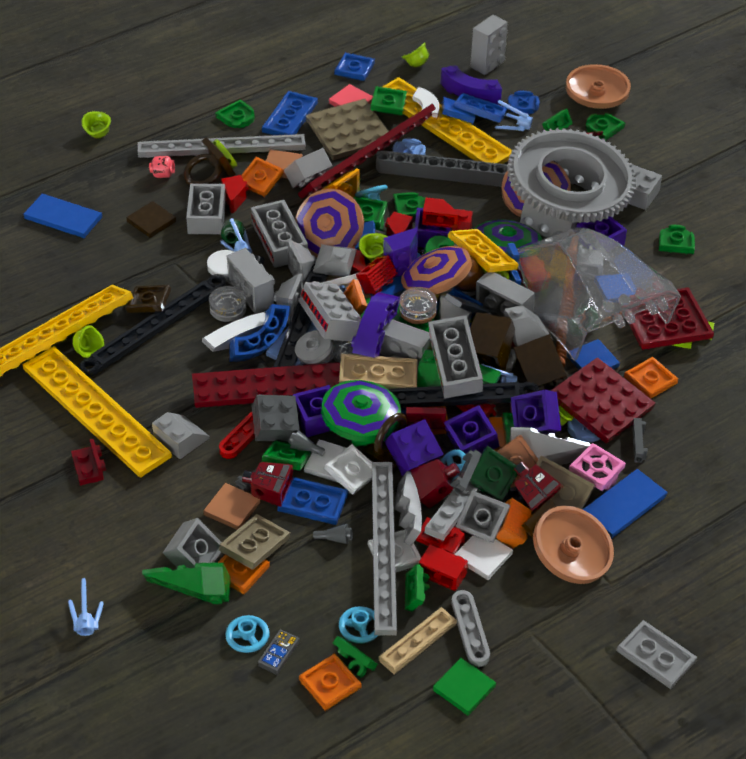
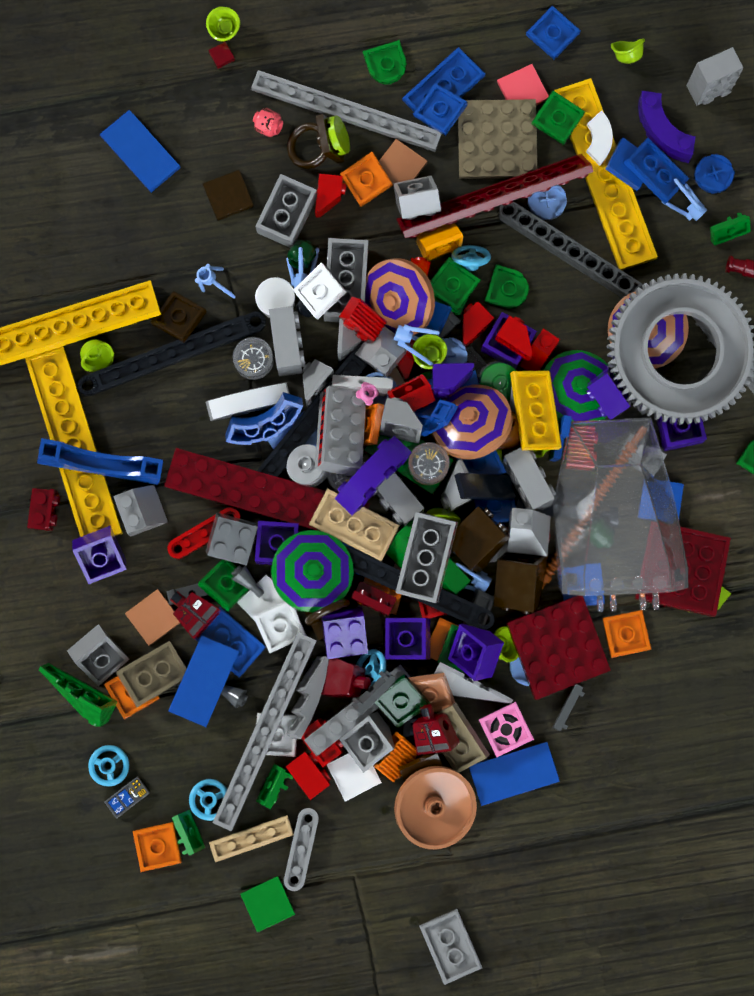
camera: 25 degrees right, 35 degrees up
none -> blue arch [37,438,163,485]
none -> dark purple brick [72,526,127,584]
none -> blue tile [168,635,239,727]
none -> light blue plant [195,264,236,299]
none -> dark red tile [208,42,235,69]
none -> white tile [293,263,346,319]
none -> red brick [339,297,387,341]
none -> bright pink plate [356,382,379,406]
none -> light grey slope [380,397,423,444]
none -> light blue plant [393,324,440,366]
none -> blue tile [413,83,468,136]
none -> blue tile [415,399,458,437]
none -> dark purple slope [587,367,631,420]

